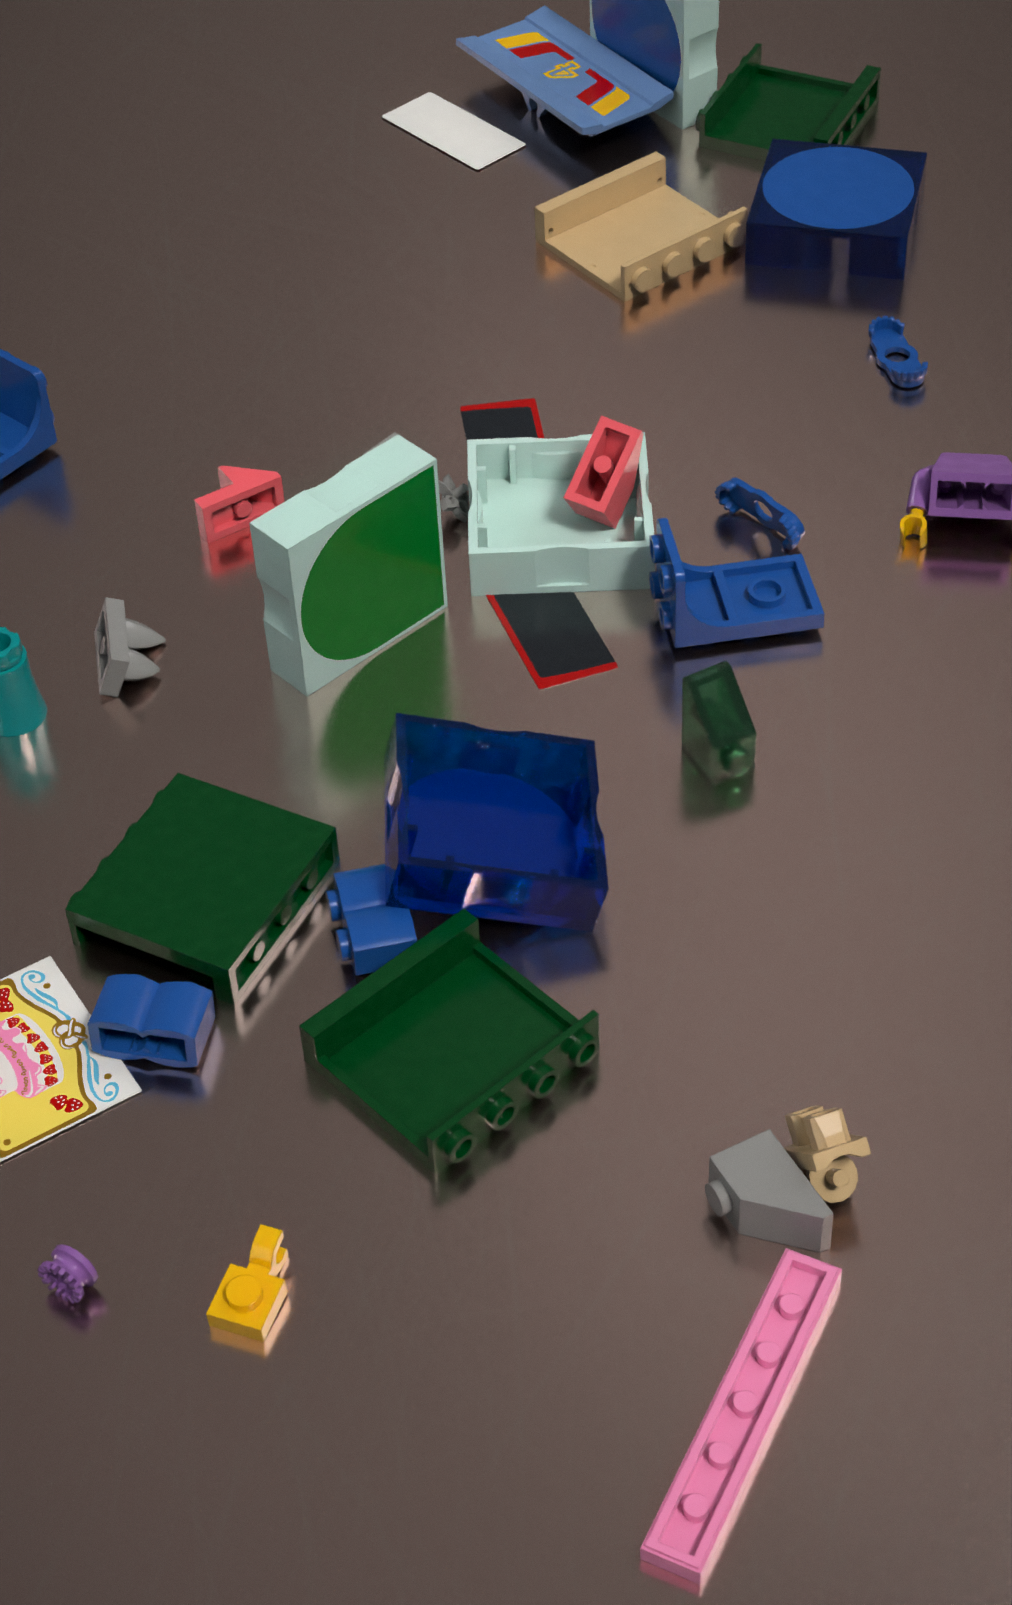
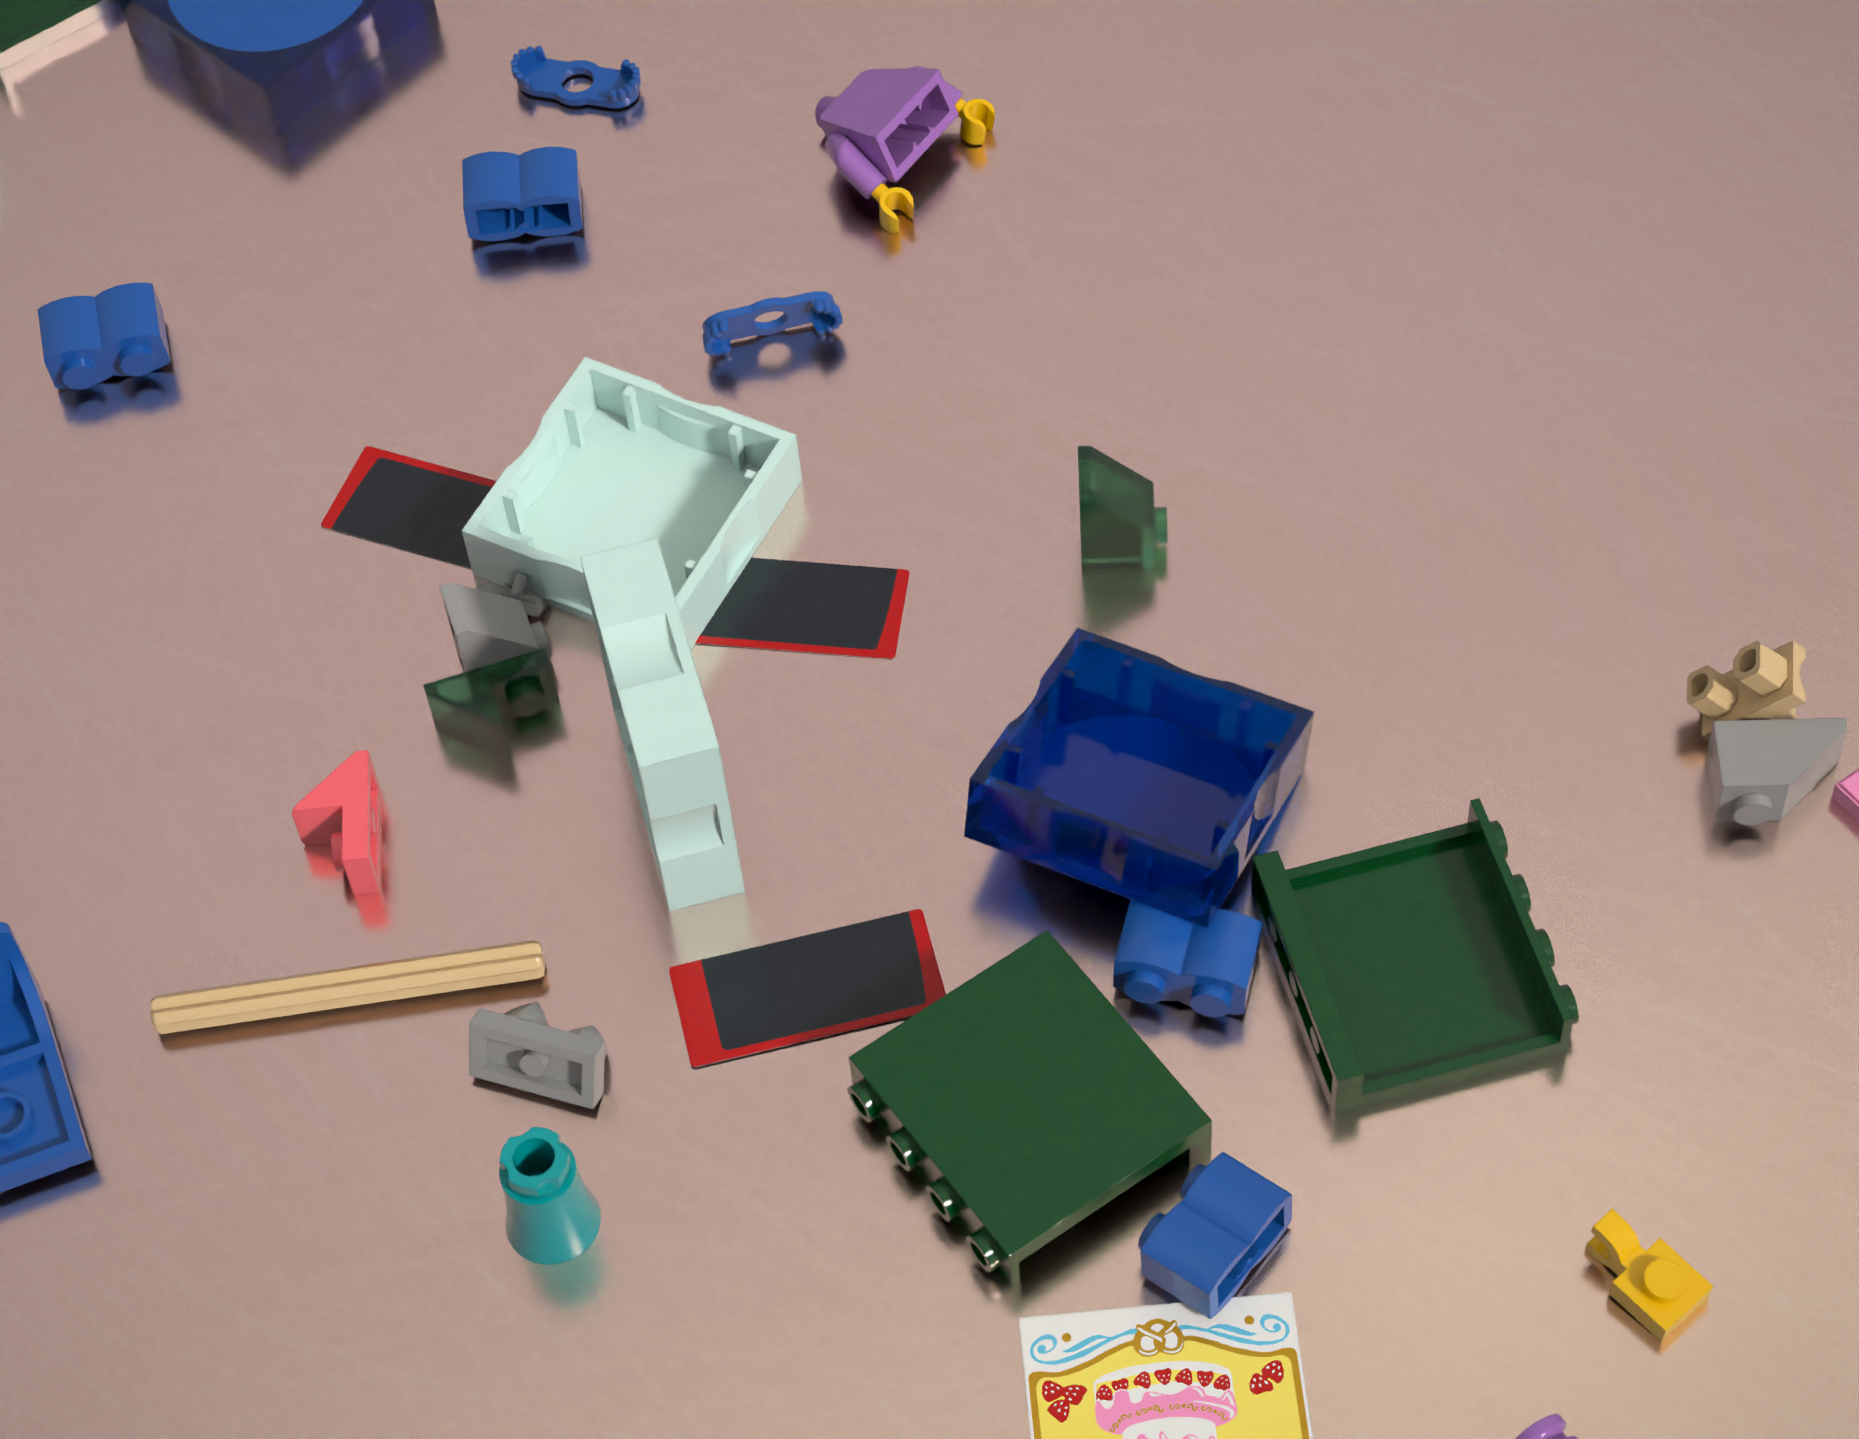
camera: 60 degrees left, 10 degrees up
tan panel [534,152,748,302] -> none
coral slope [563,415,644,529] -> none
blue bracket [649,518,825,648] -> none
none -> blue brick [37,283,171,390]
none -> tan axle [150,940,545,1034]
none -> blue brick [462,147,583,241]
none -> black sticker [669,909,946,1067]

